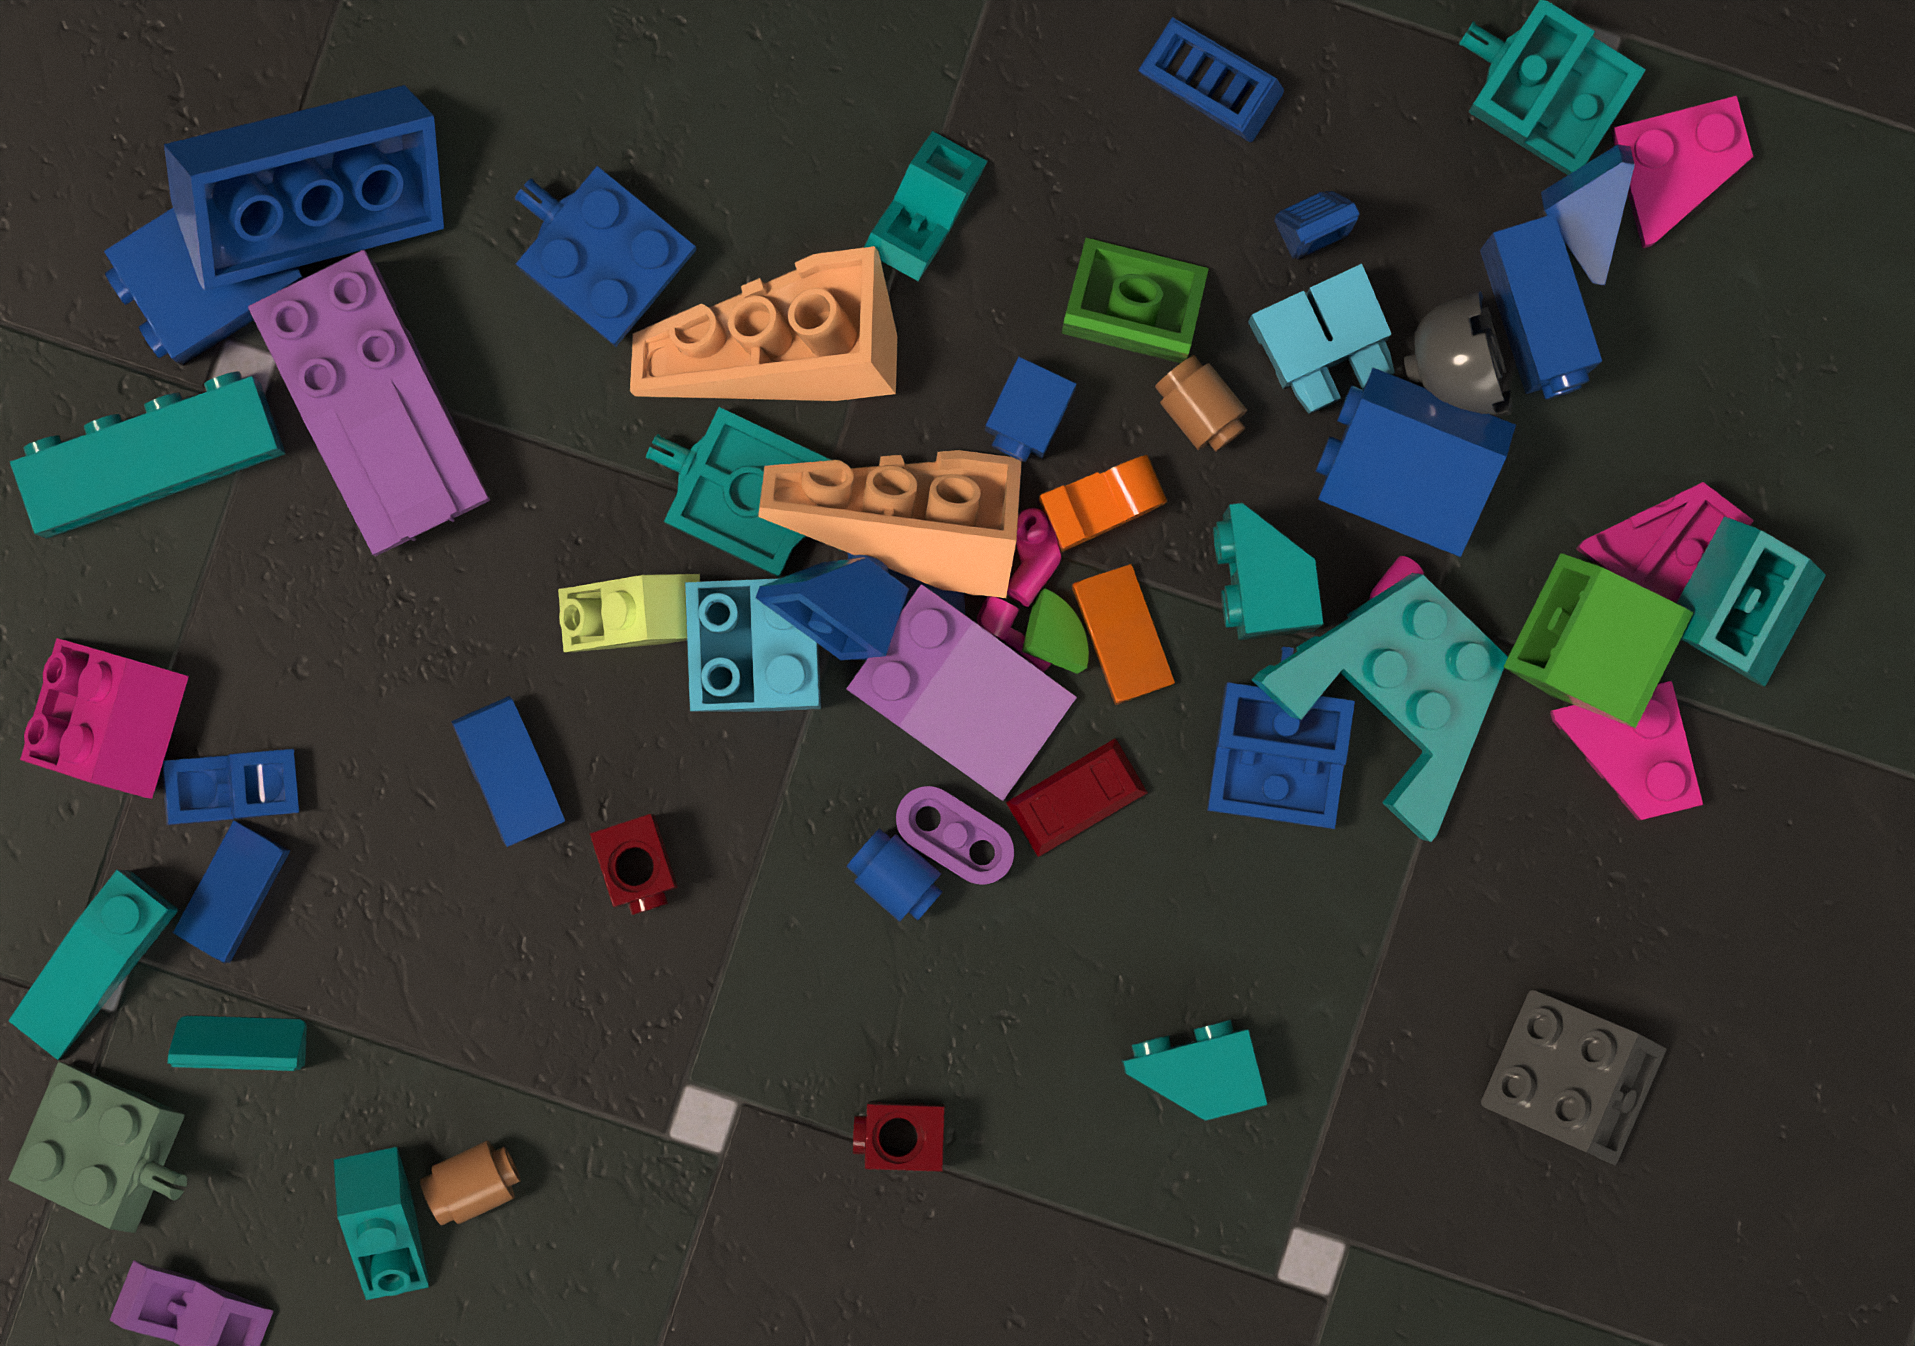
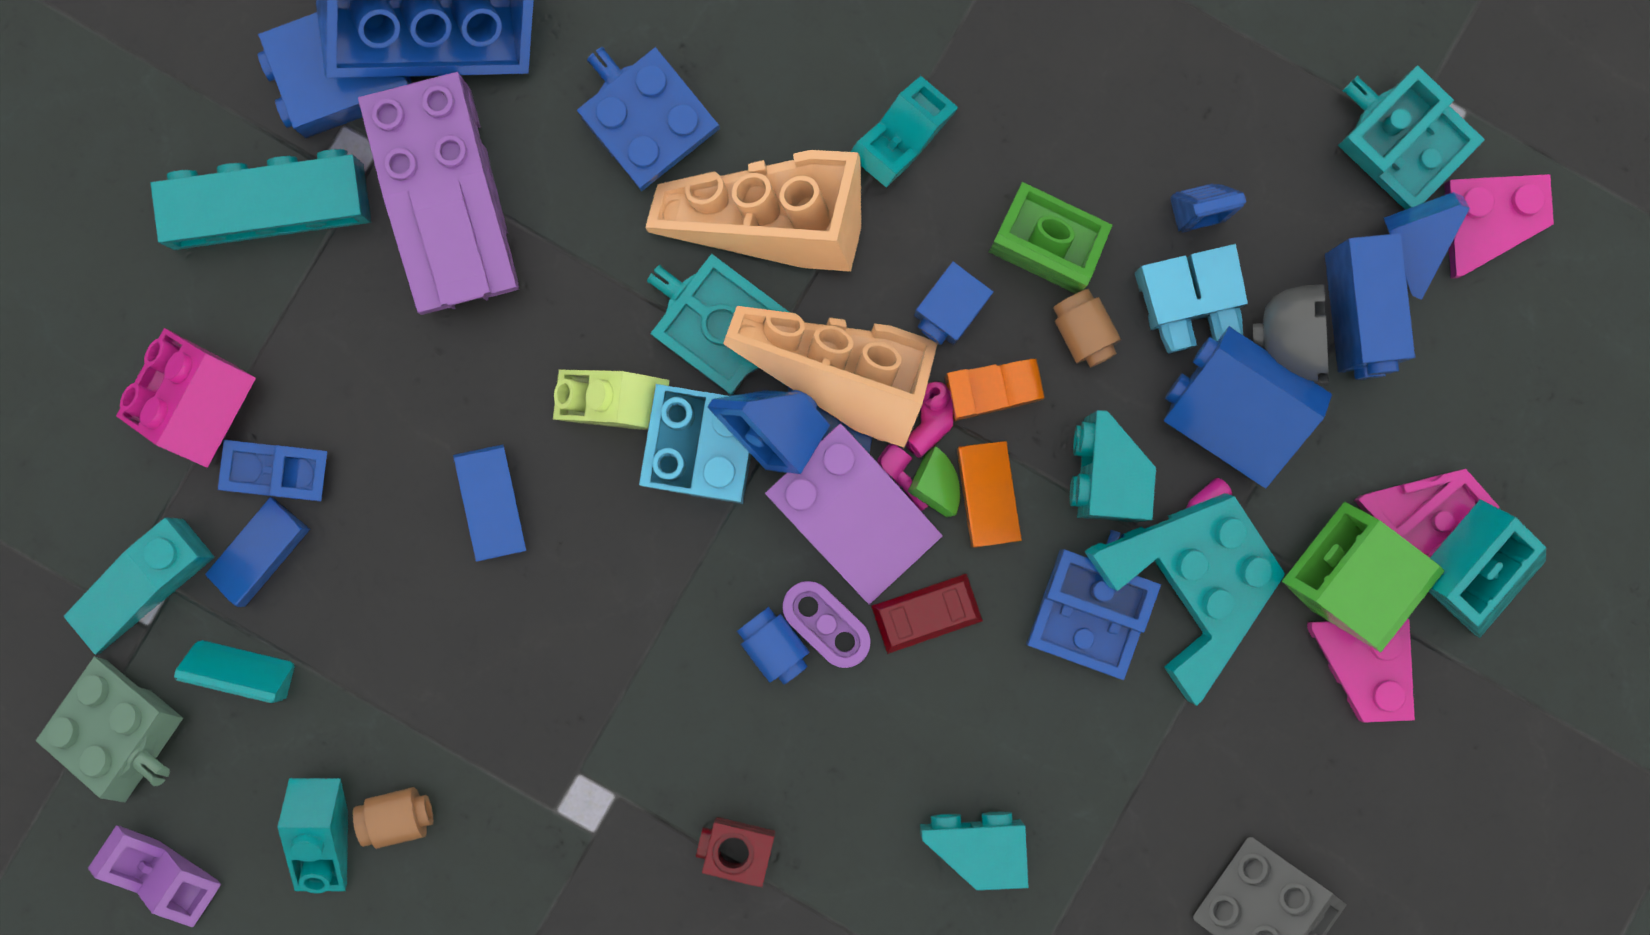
camera: 10 degrees right, 0 degrees up
dark red brick [590,814,678,915] -> none
blue slope [1138,17,1284,143] -> none

